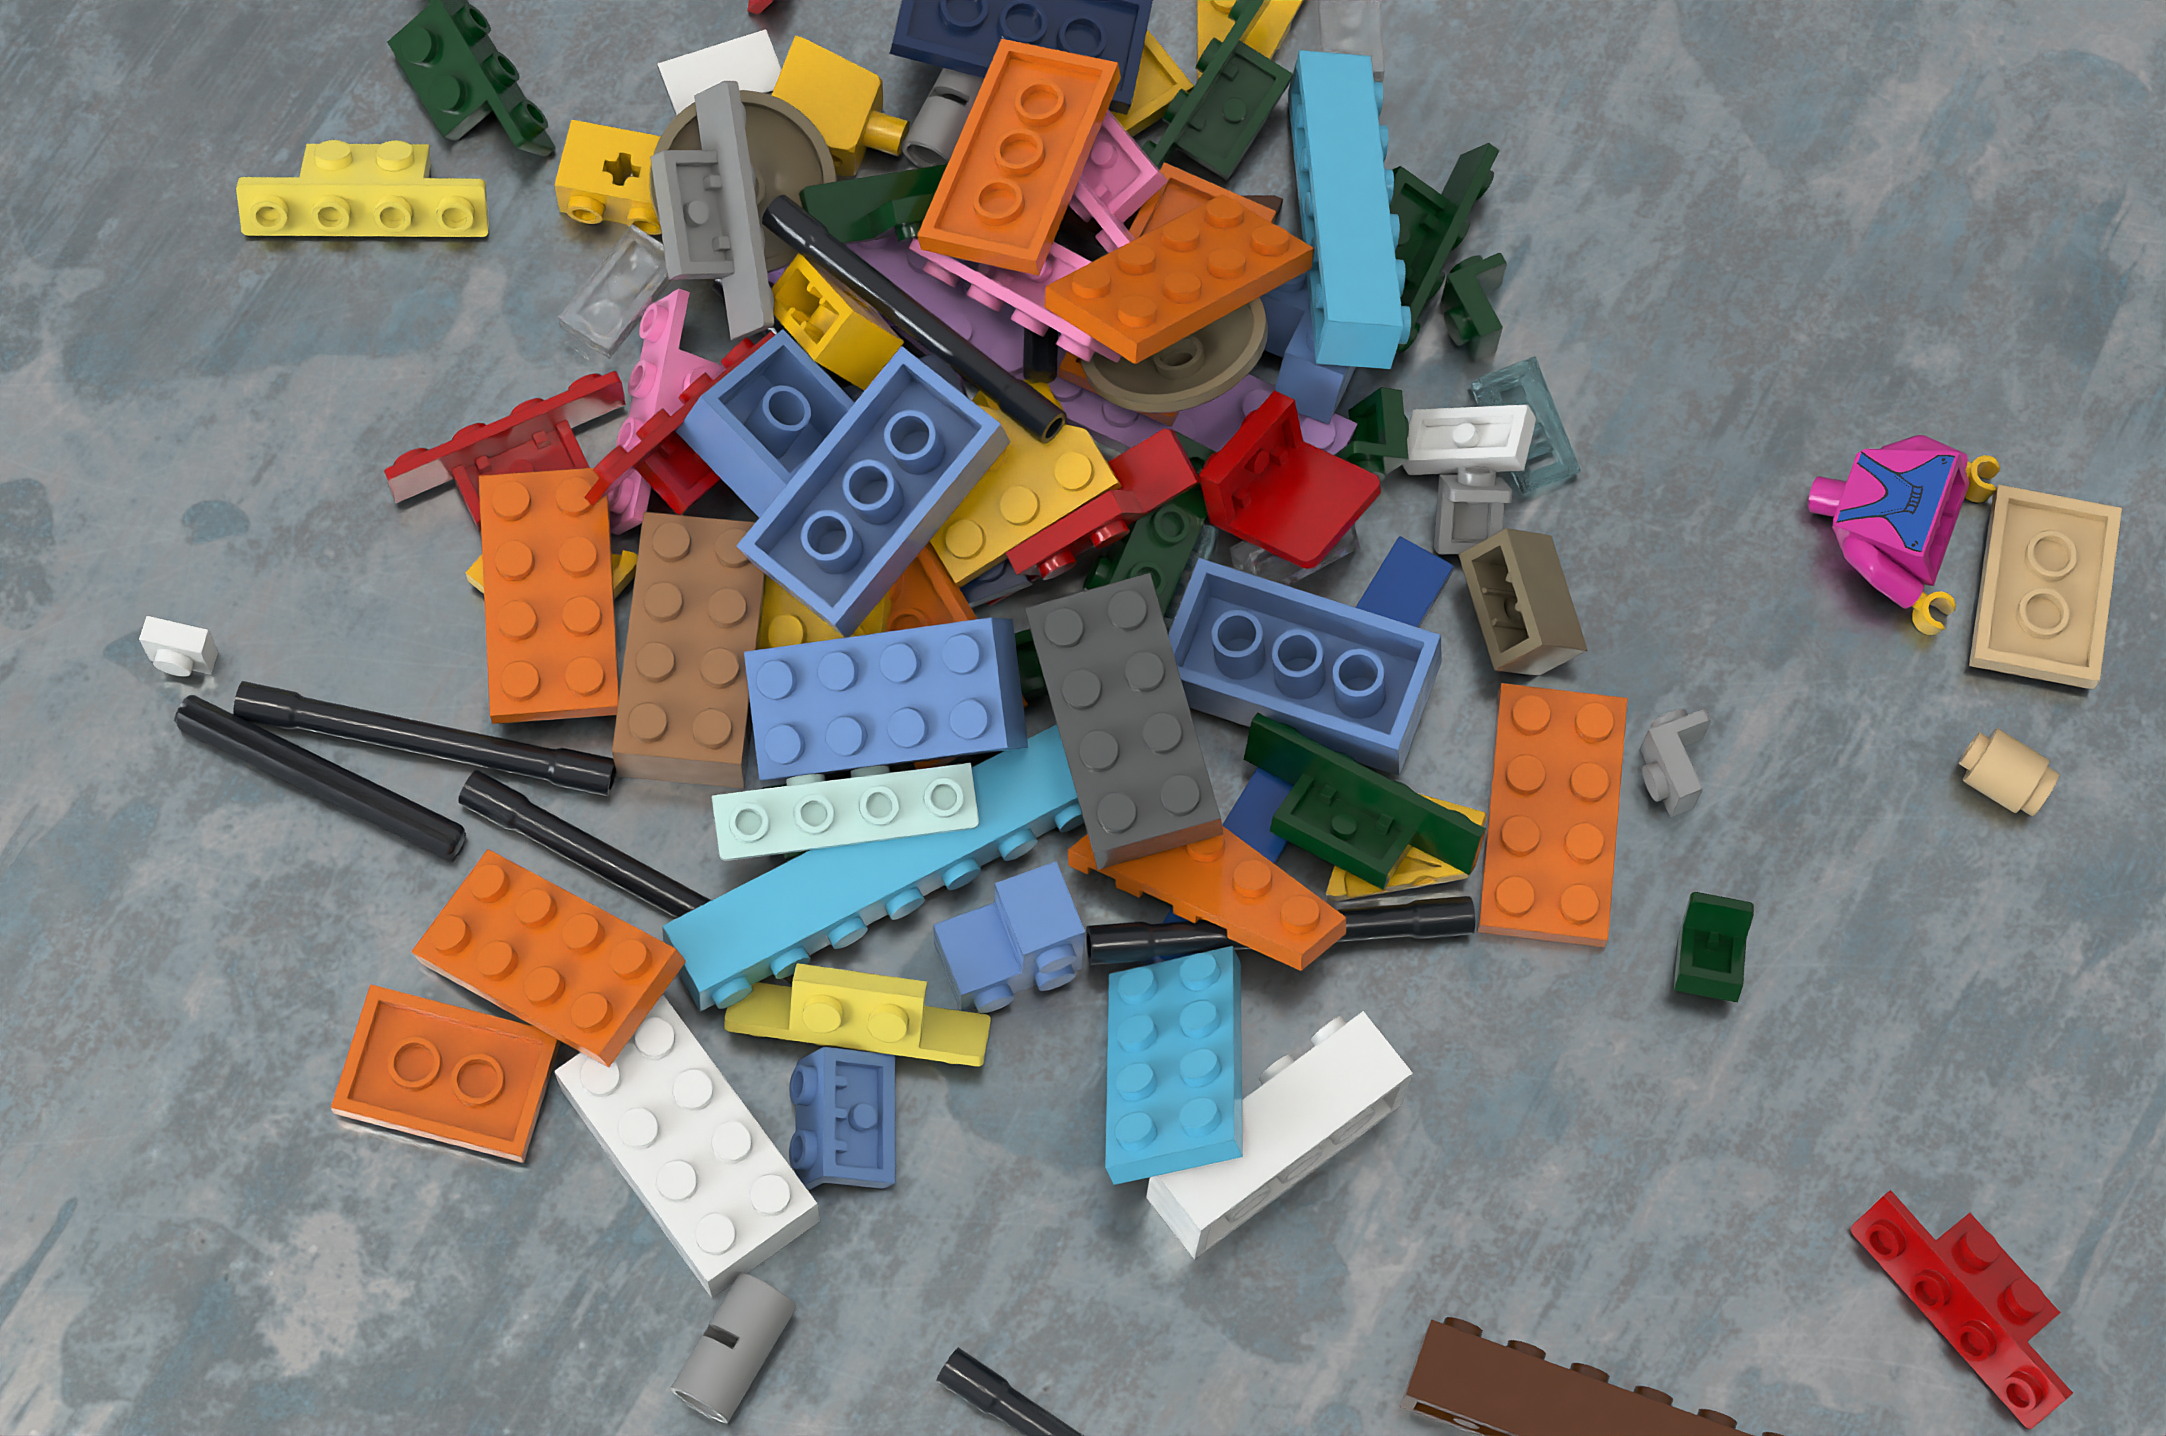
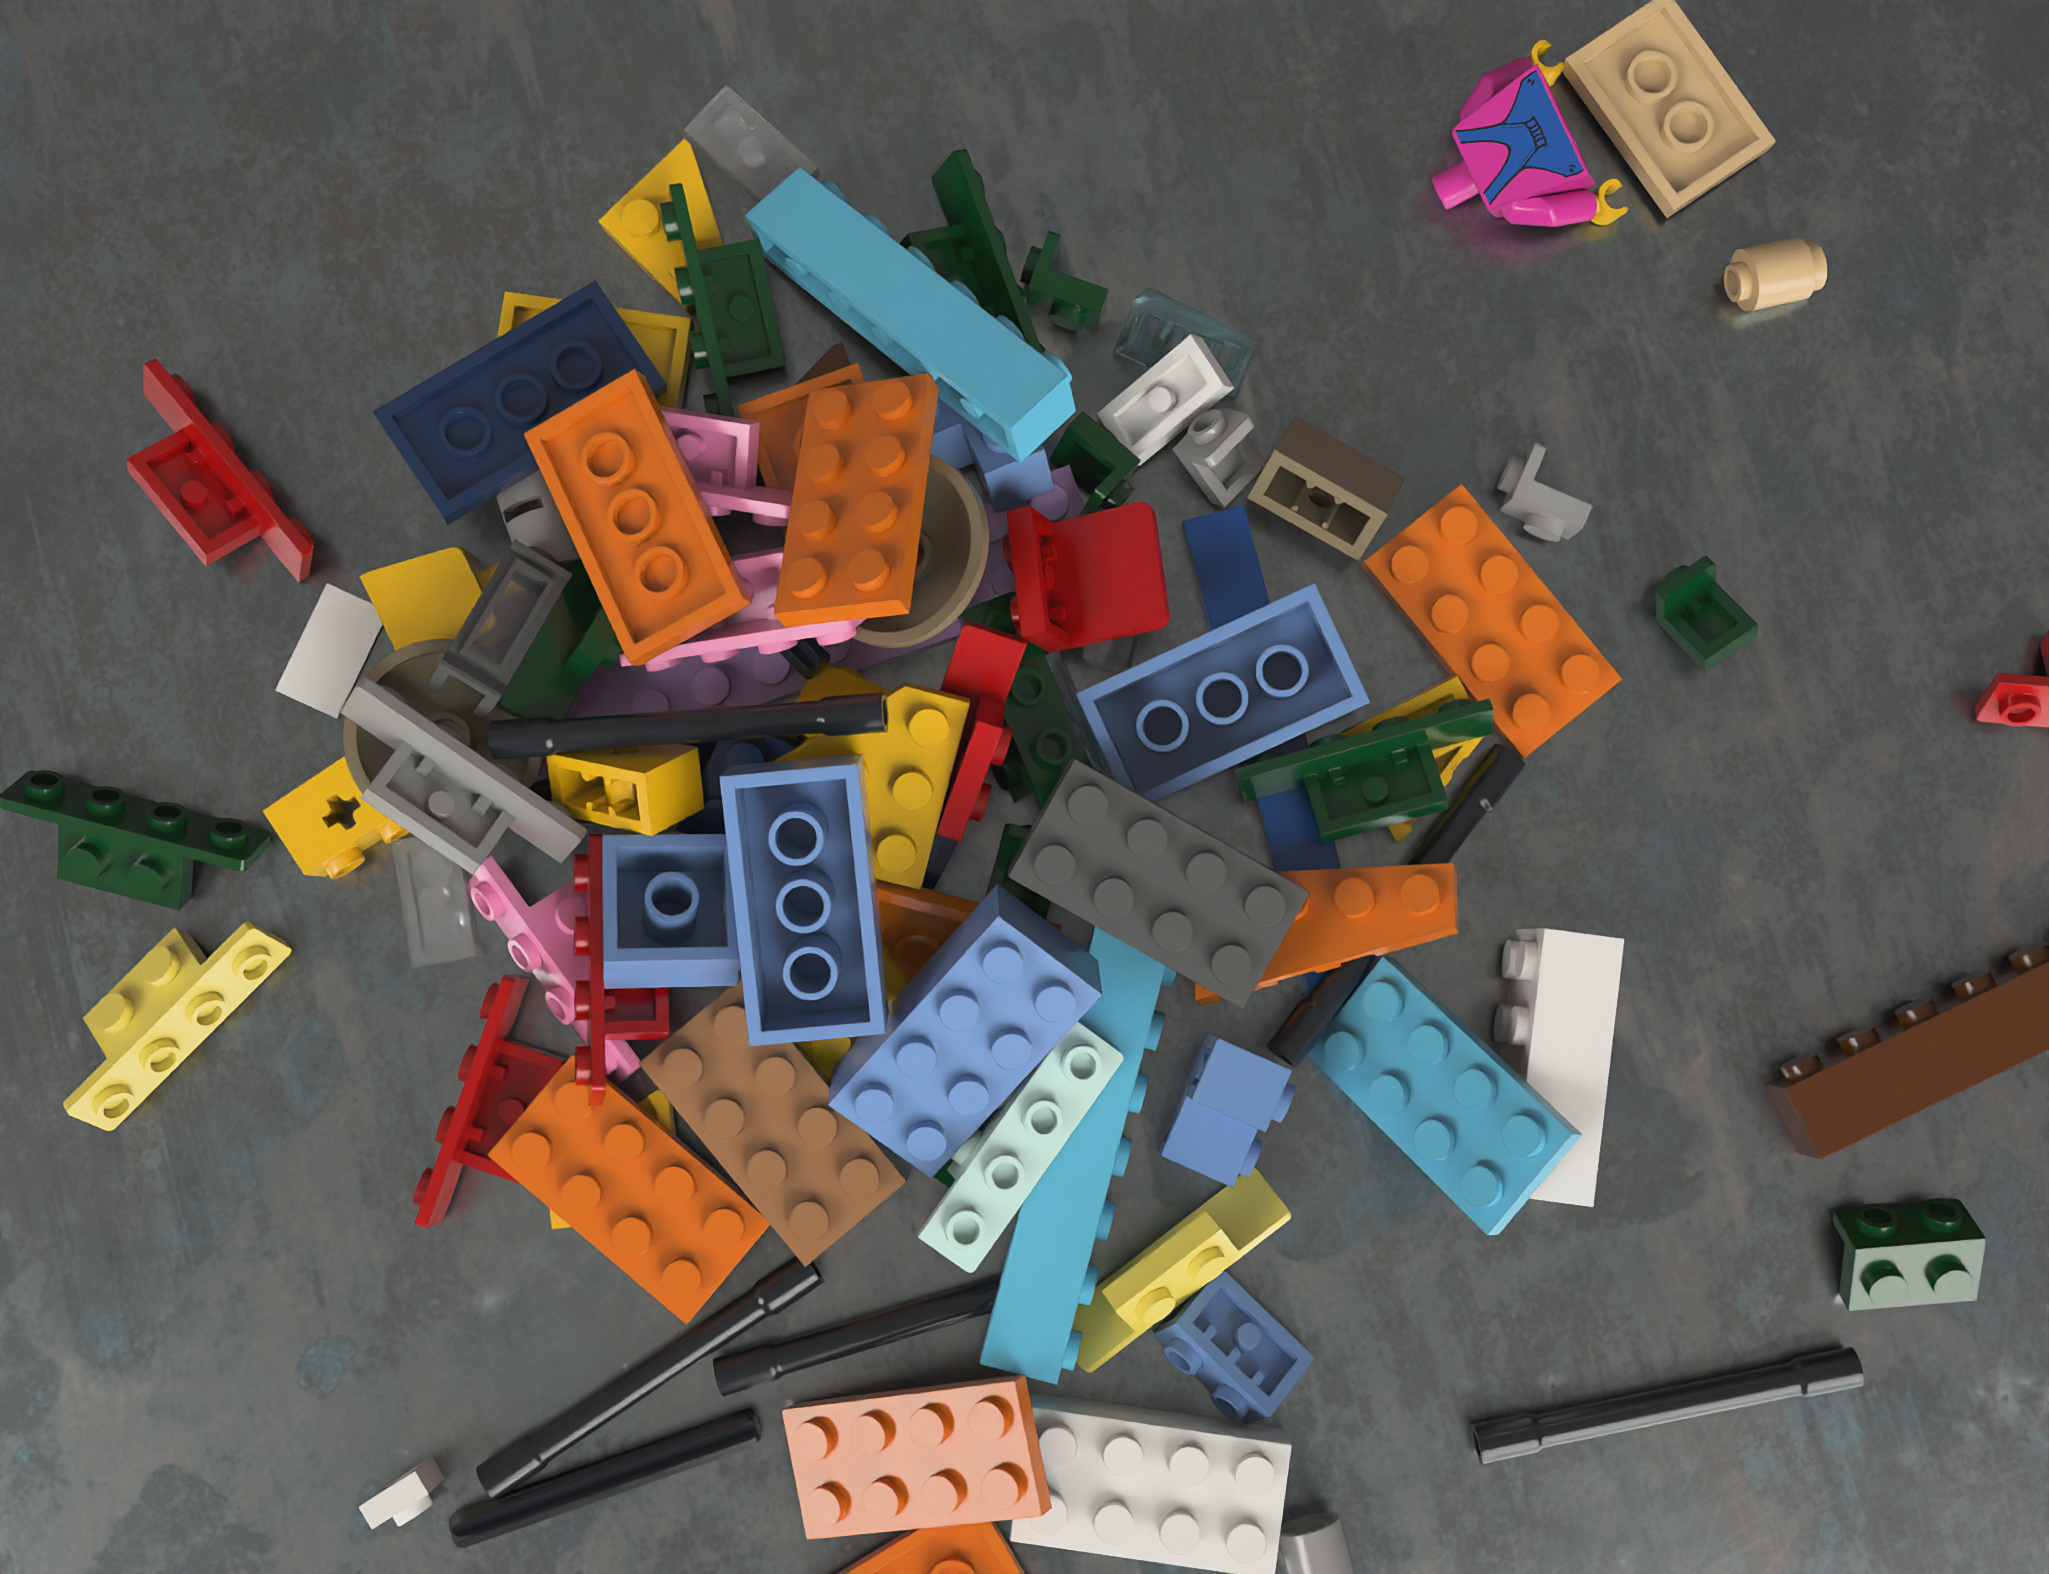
camera: 40 degrees left, 15 degrees up
none -> dark grey window [426,539,572,719]

